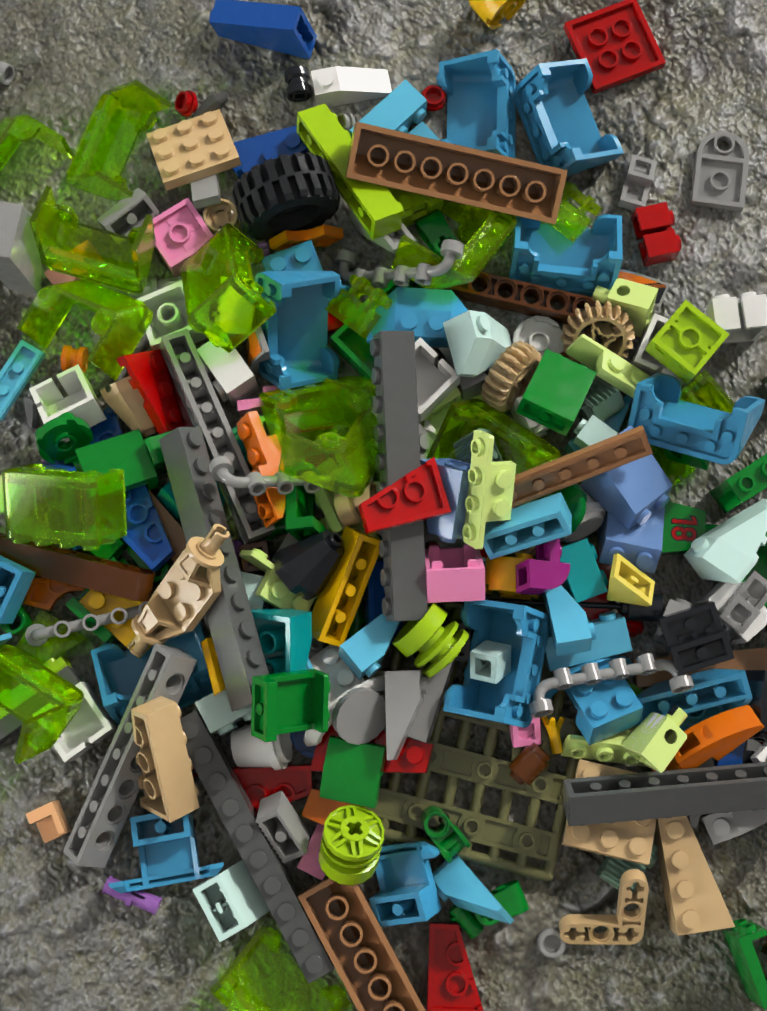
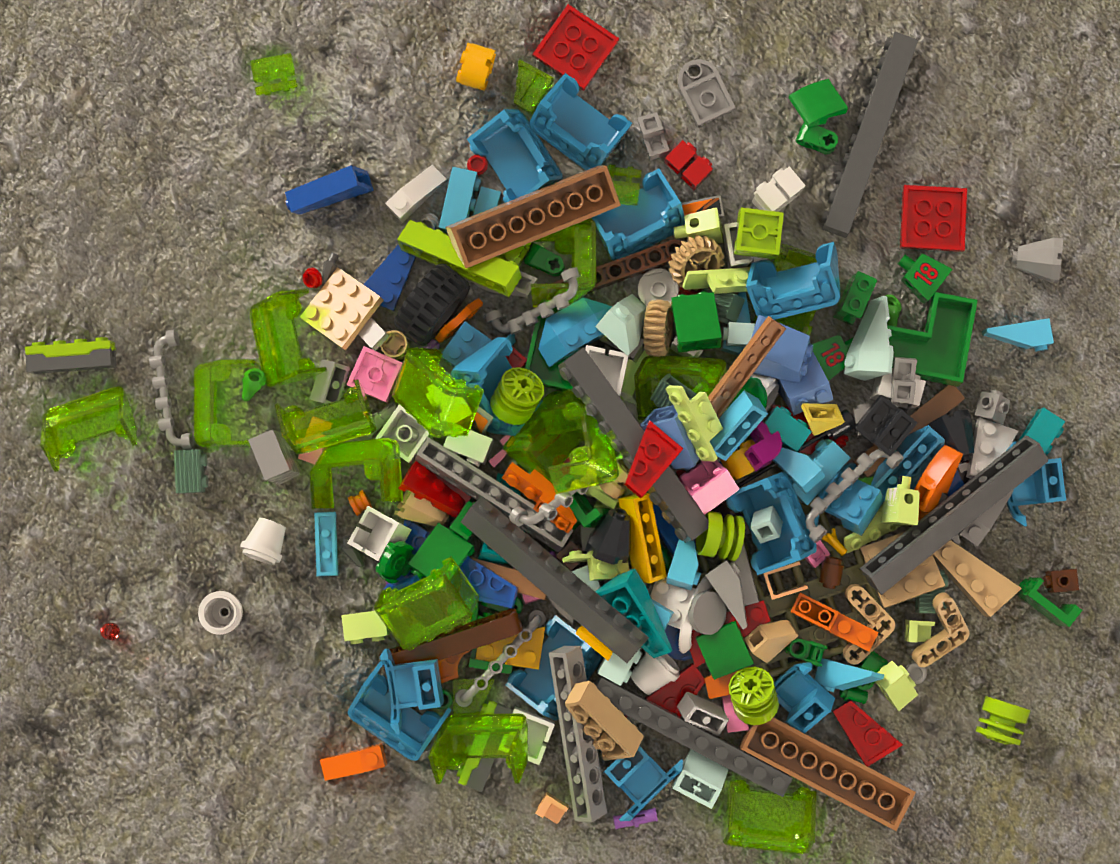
camera: 30 degrees left, 5 degrees up
tan plate [128,524,230,657] -> none
green panel [251,669,331,742] -> none
black wheel [284,66,313,102] -> none
clear neon green plate [325,274,393,339] -> none
none -> bright green animal [242,368,266,401]
none -> lime wheel [490,367,544,425]
none -> clear neon green wing [514,59,554,115]
none -> tan slope [744,620,799,663]
none -> light nougat piece [763,561,808,600]
none -> orange slope [790,593,879,652]
none -> tan beam [843,584,895,665]
none -> yellowish green brick [875,661,918,711]
none -> yellowish green panel [904,620,935,642]

